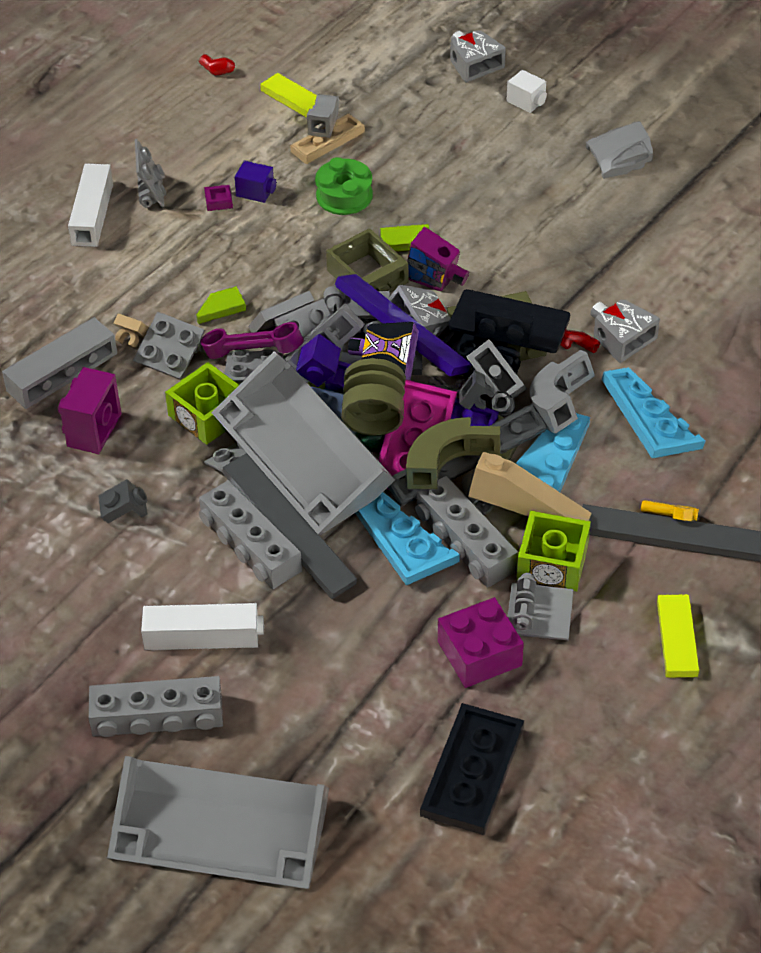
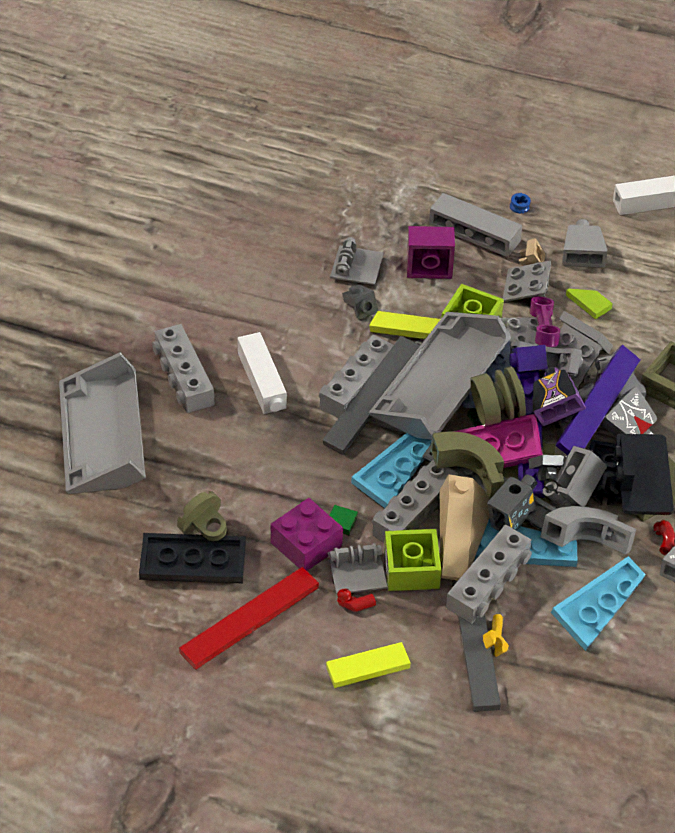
camera: 70 degrees right, 0 degrees up
none -> olive tile [177,491,227,541]
none -> red tile [179,567,319,670]
none -> green tile [329,505,358,536]
none -> light grey hinge [330,237,384,285]
none -> red arm [337,588,376,612]
none -> neon yellow tile [369,311,441,339]
none -> light grey brick [446,524,532,624]
none -> dark grey torso [487,474,538,532]
none -> blue bush [510,193,531,214]
none -> light grey torso [562,219,607,268]

